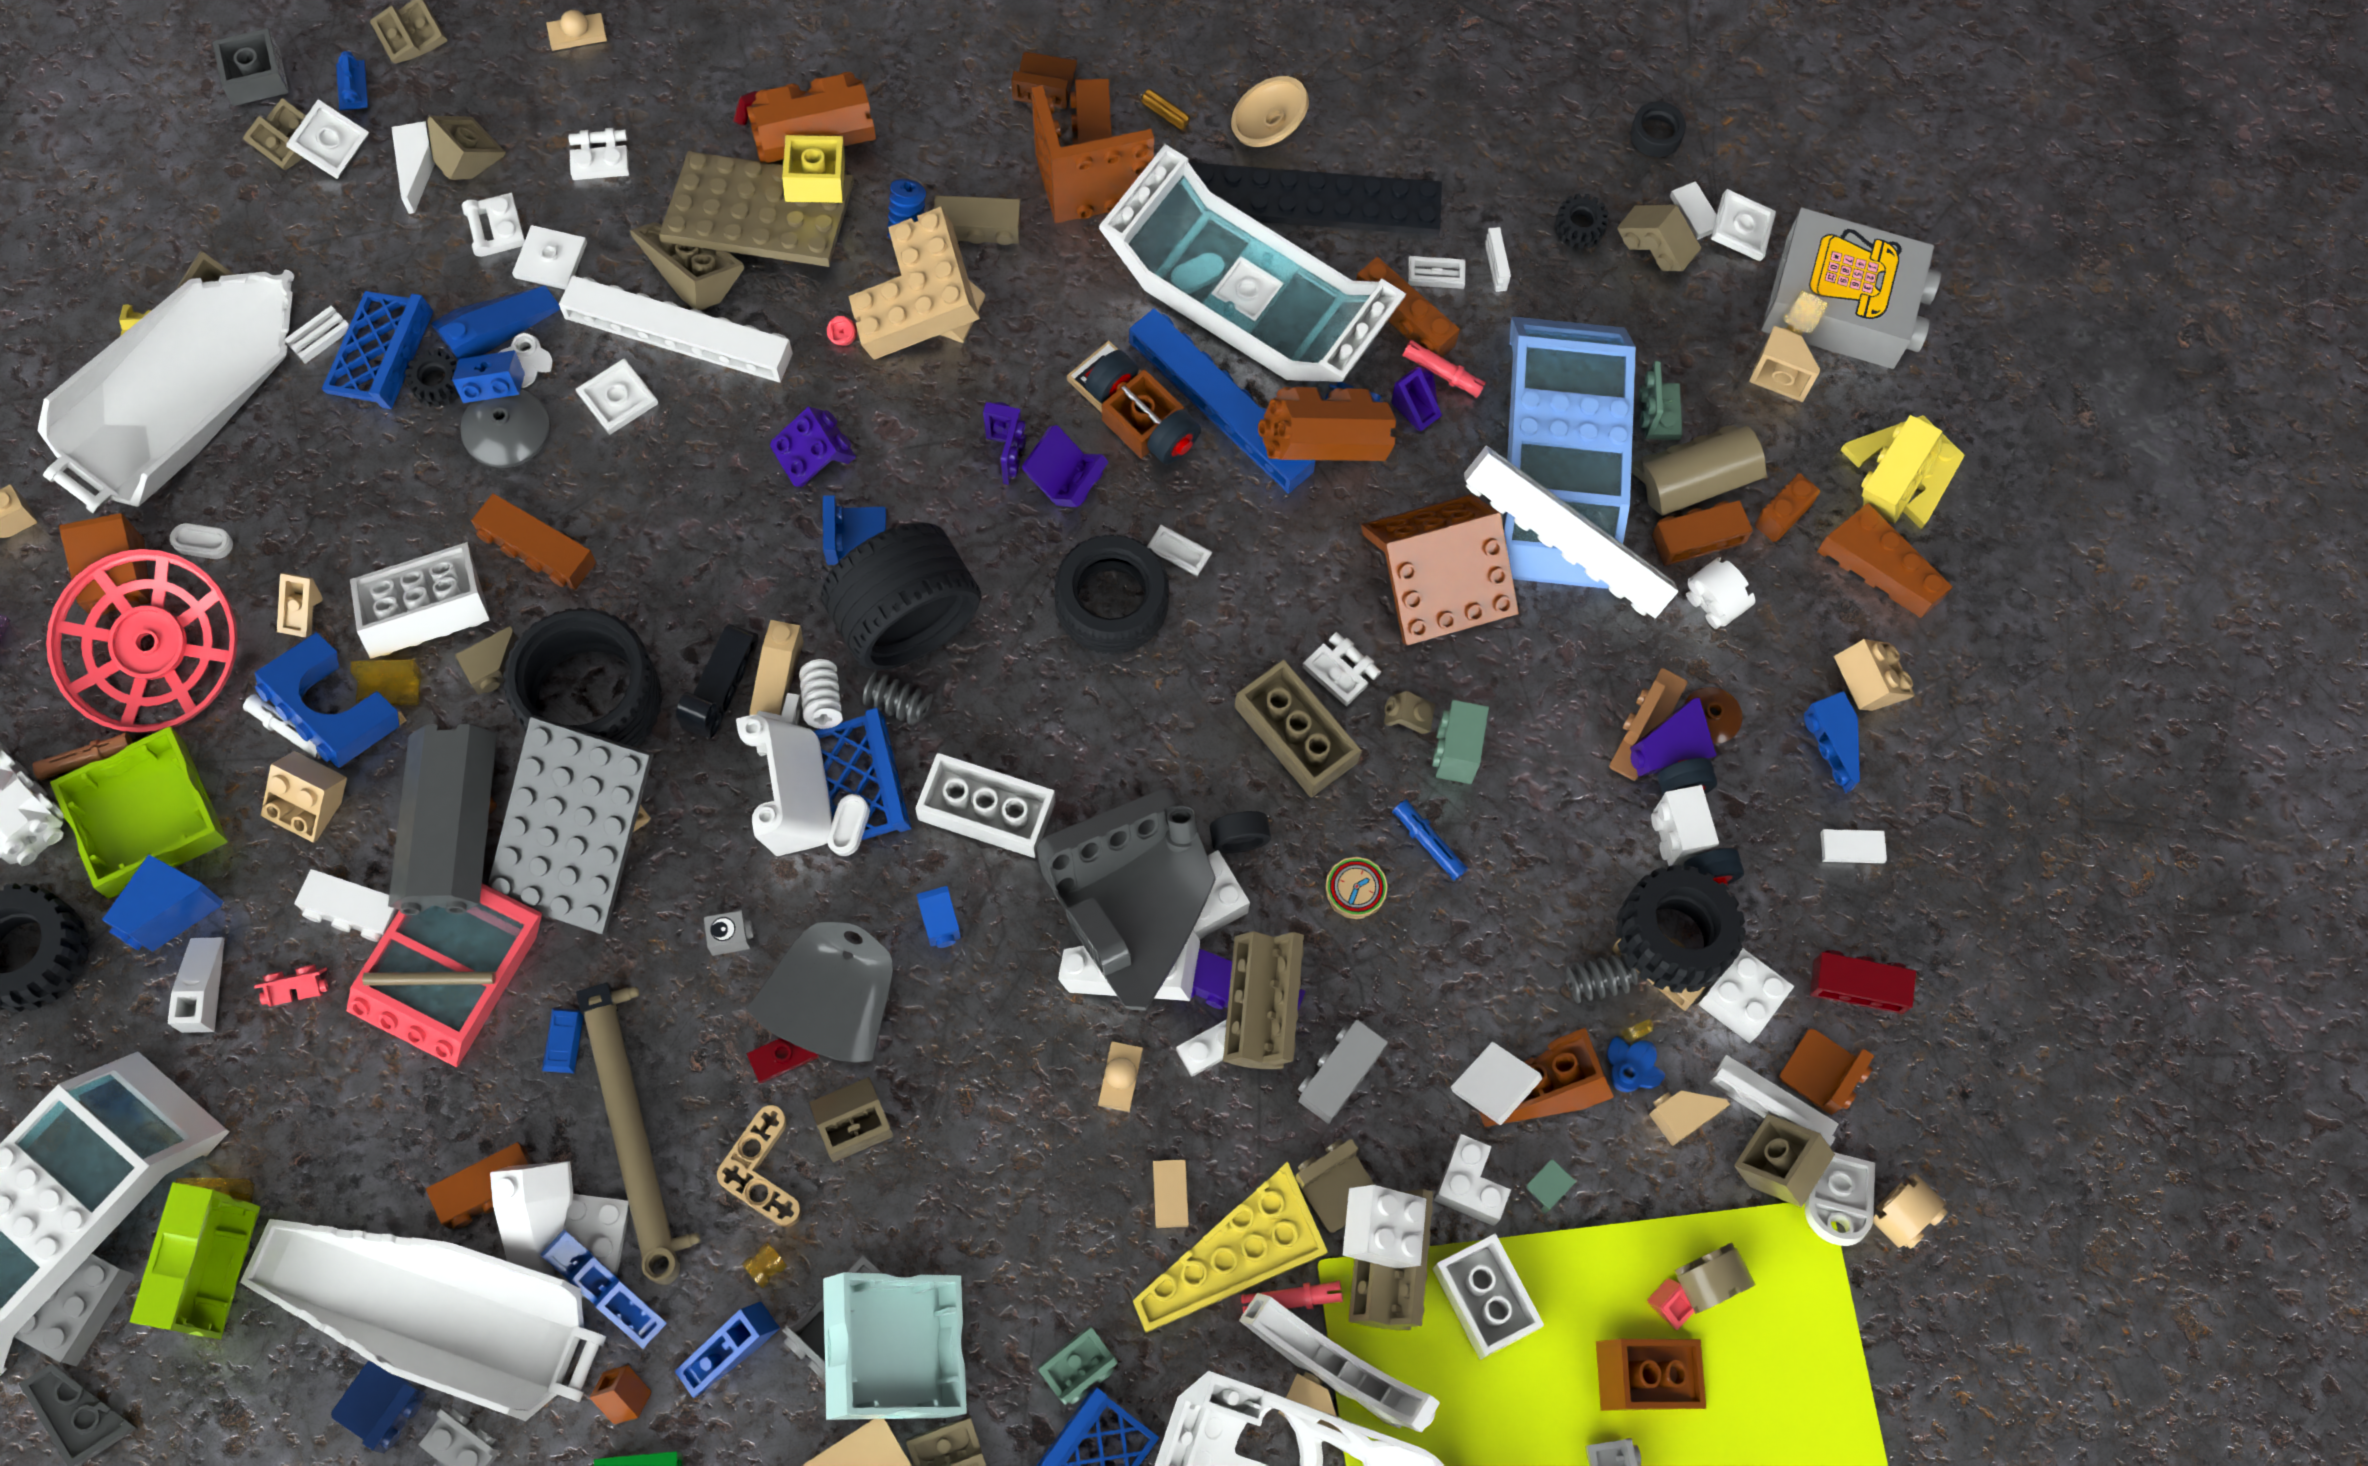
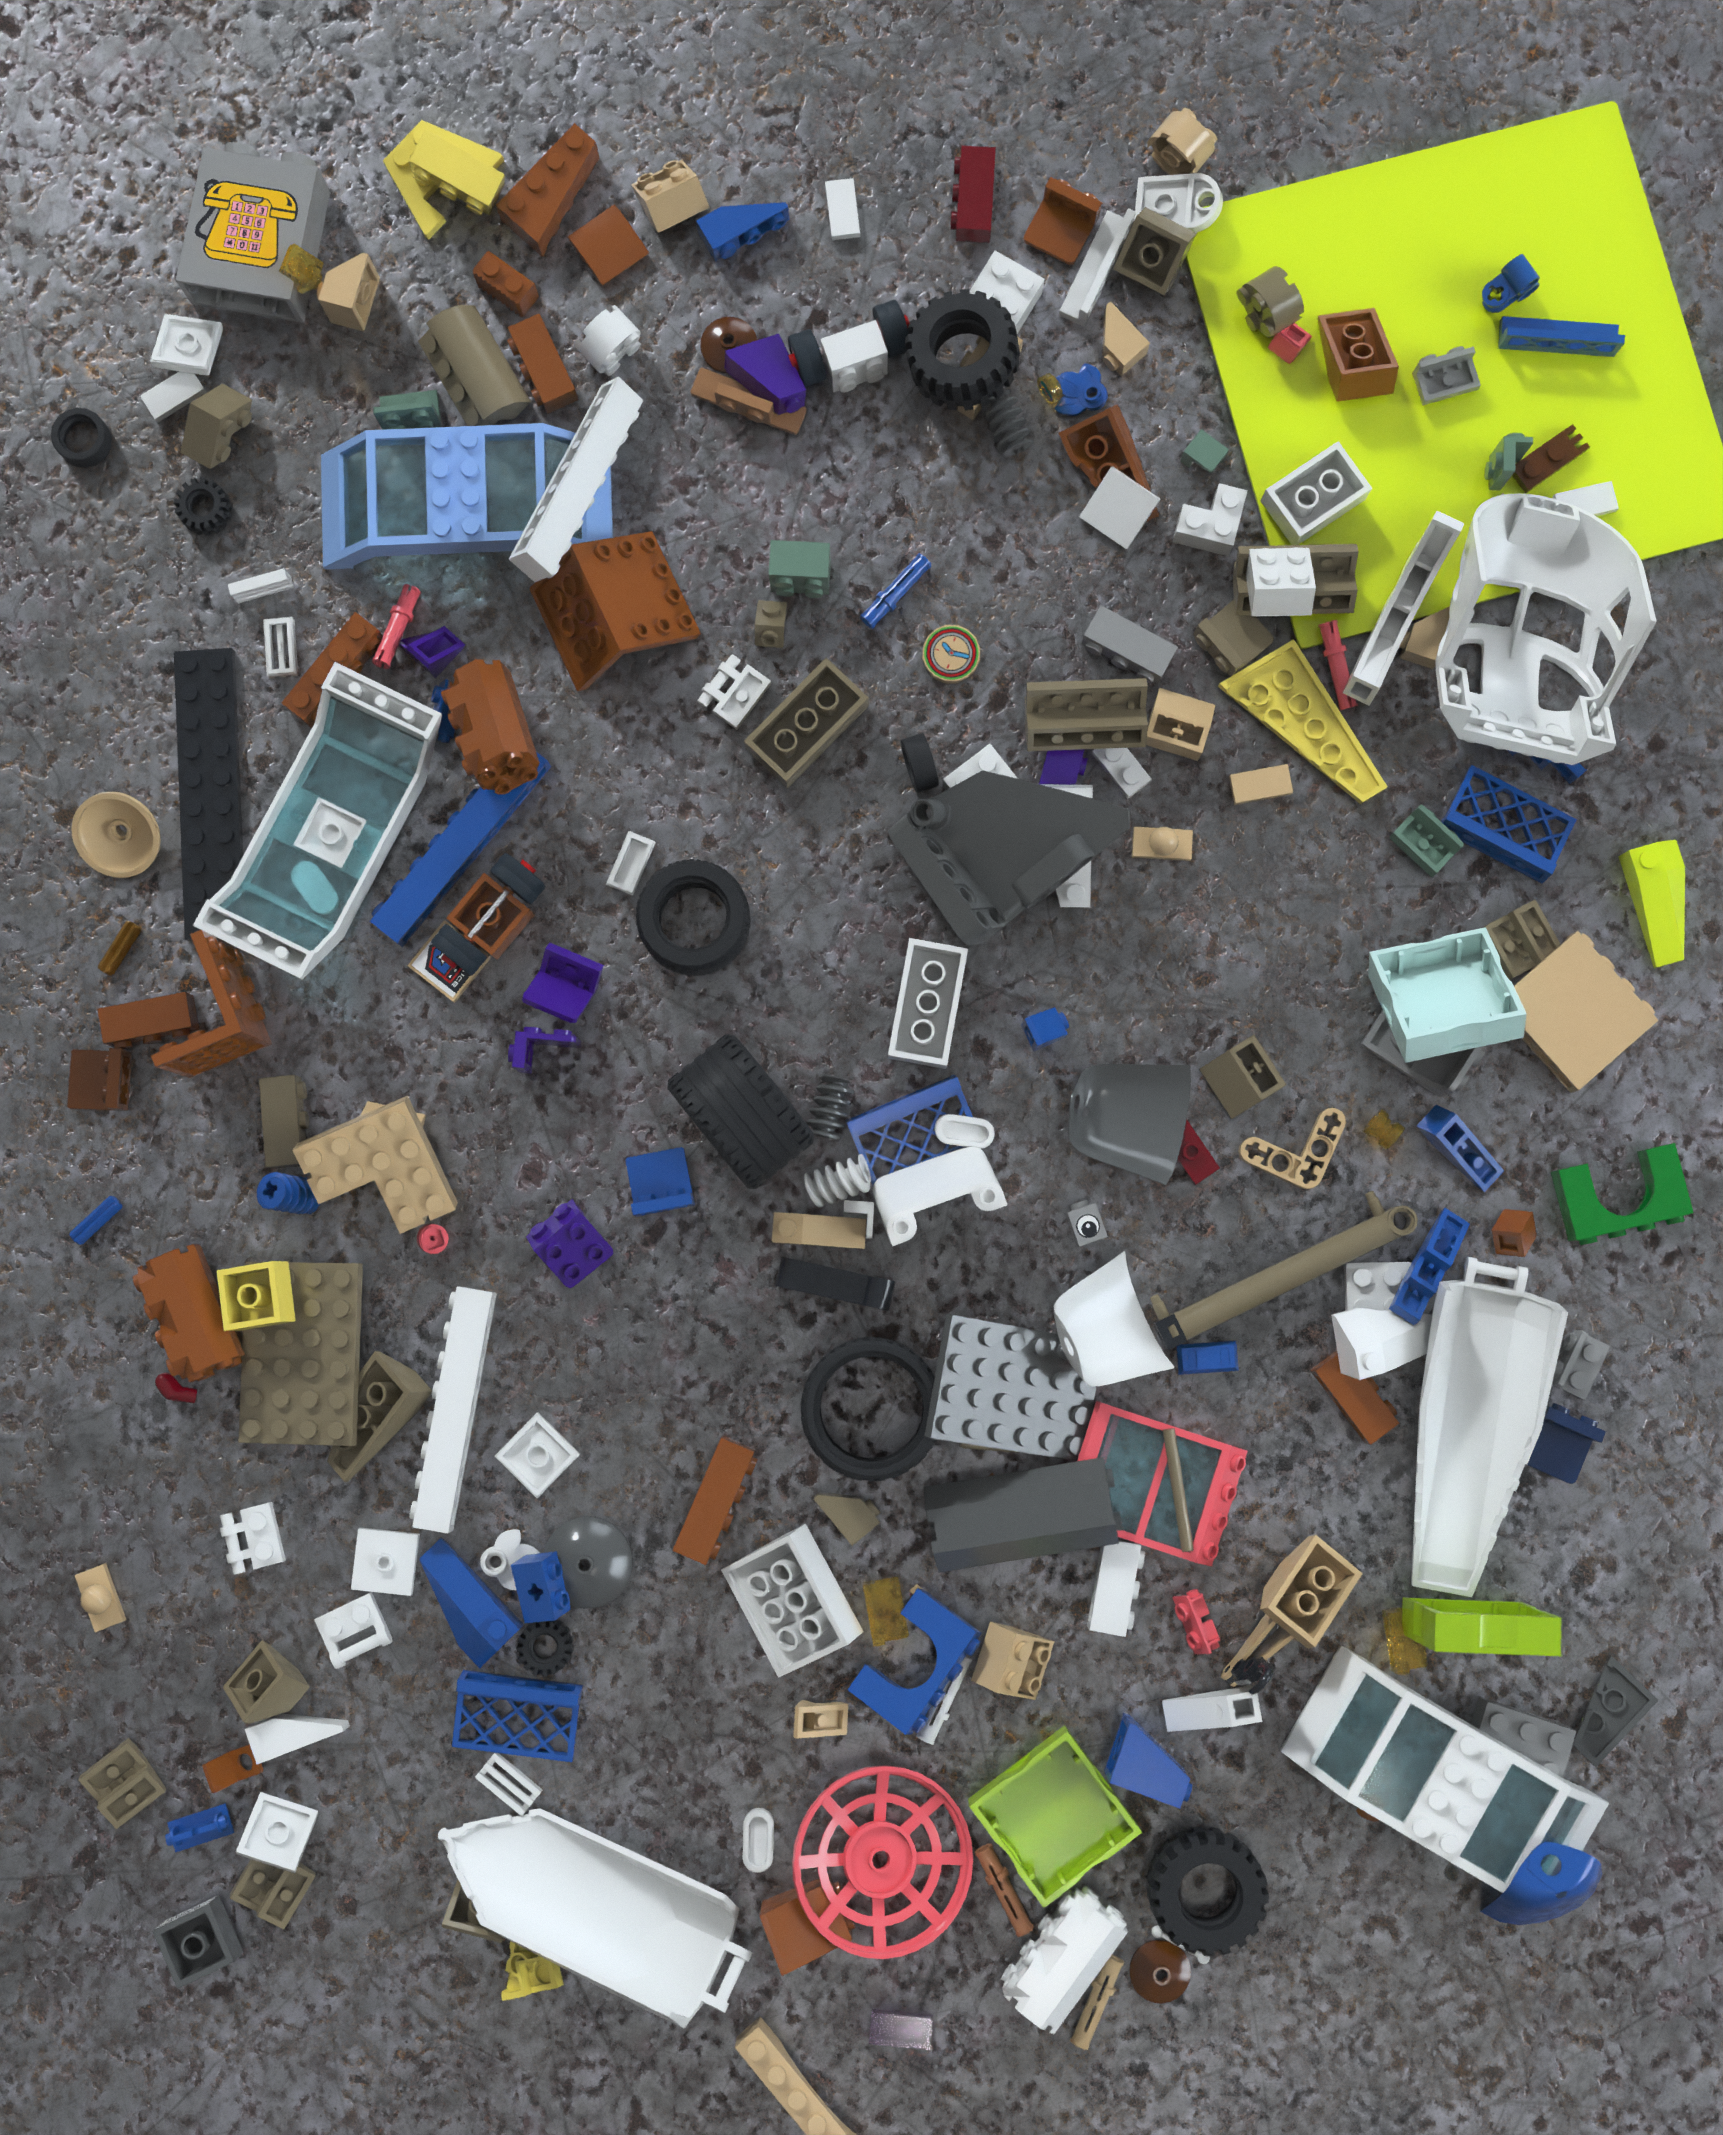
camera: 90 degrees left, 15 degrees up
none -> blue axle [69,1196,122,1245]
none -> dark orange bracket [202,1744,263,1794]
none -> dark orange slope [567,204,649,286]
none -> white piece [1054,1251,1175,1387]
none -> tan slope [1146,688,1215,761]
none -> tan slope [1221,1535,1363,1695]

